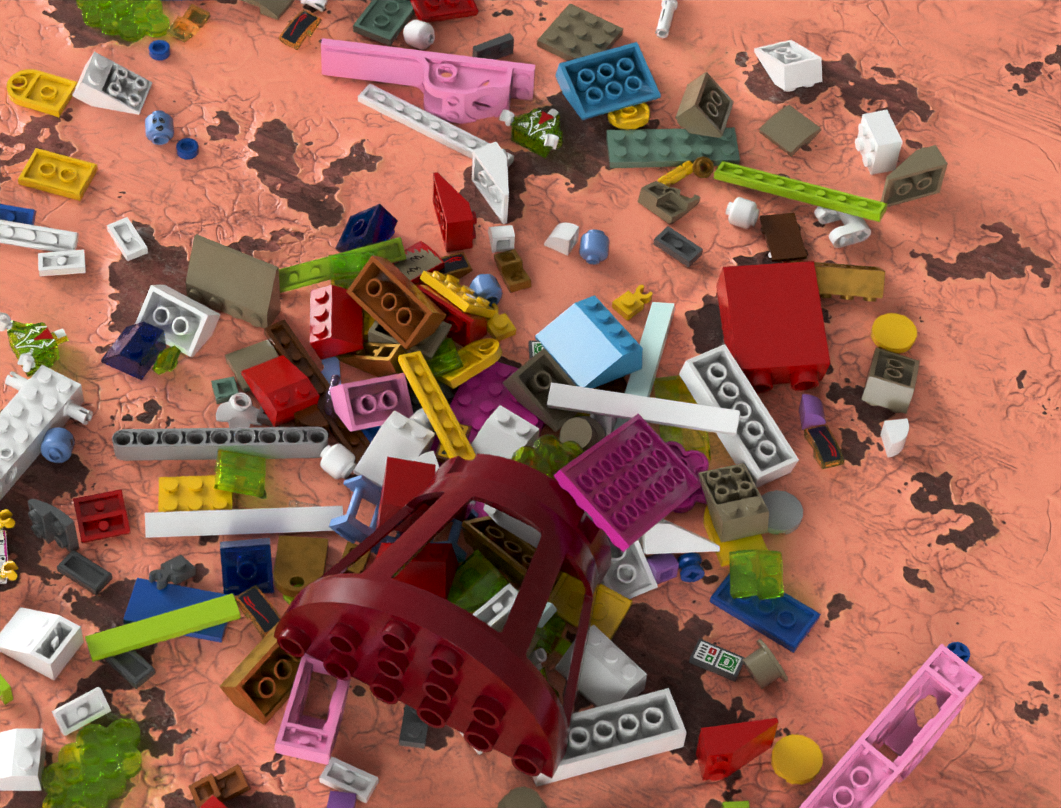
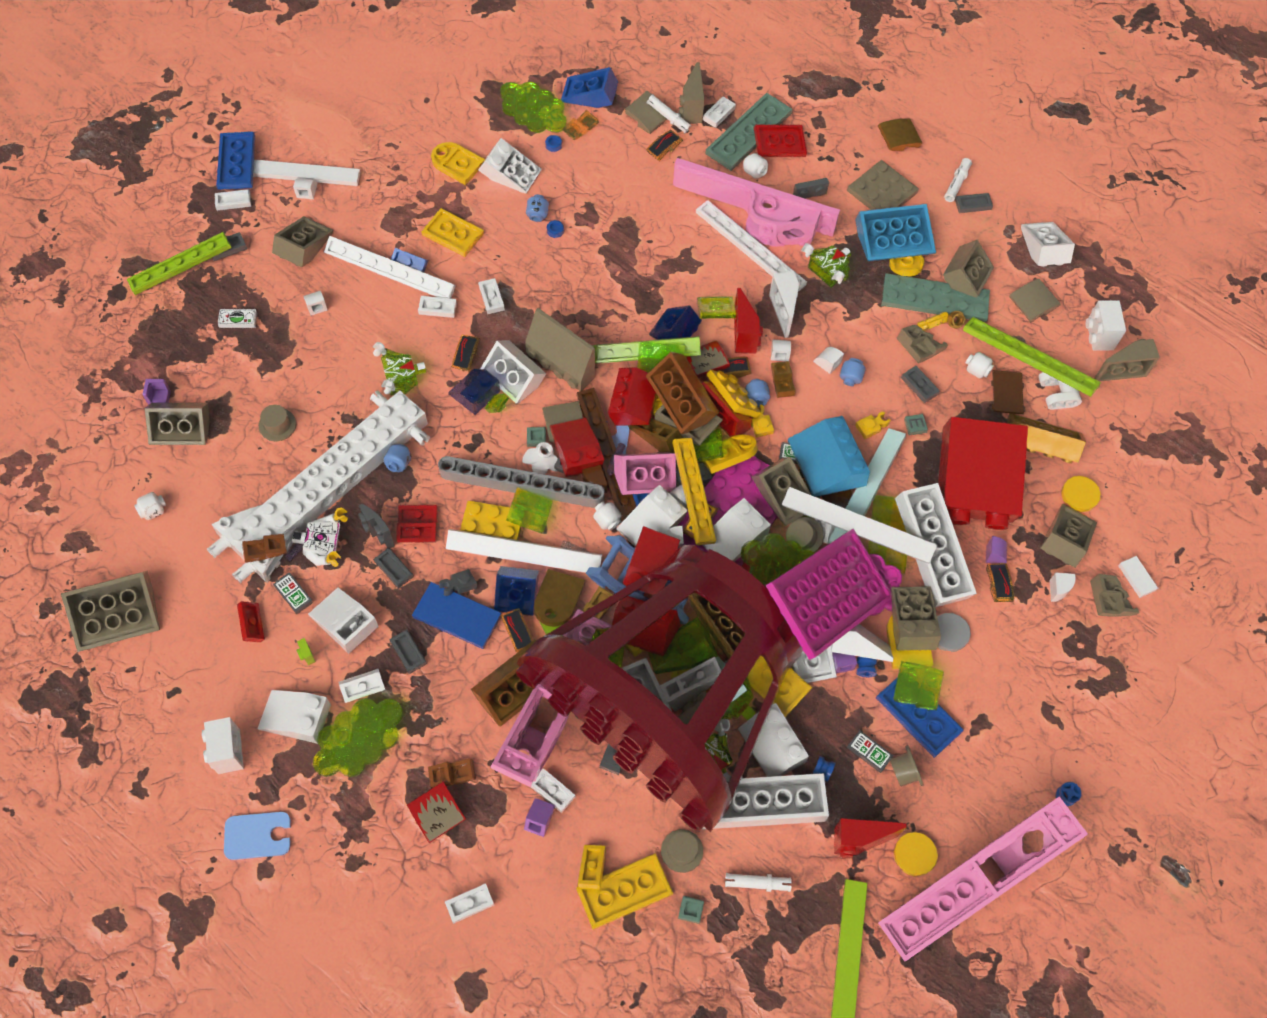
camera: 15 degrees right, 10 degrees up
lime tile [85,593,241,662] -> none
none -> slope [451,334,480,372]
none -> clear neon green tile [697,296,736,319]
none -> blue wheel [812,756,836,782]
none -> sand green tile [904,414,928,436]
none -> dark grey tile [955,193,993,213]
none -> dark tan slope [1090,574,1139,617]
none -> white tile [1118,556,1158,598]

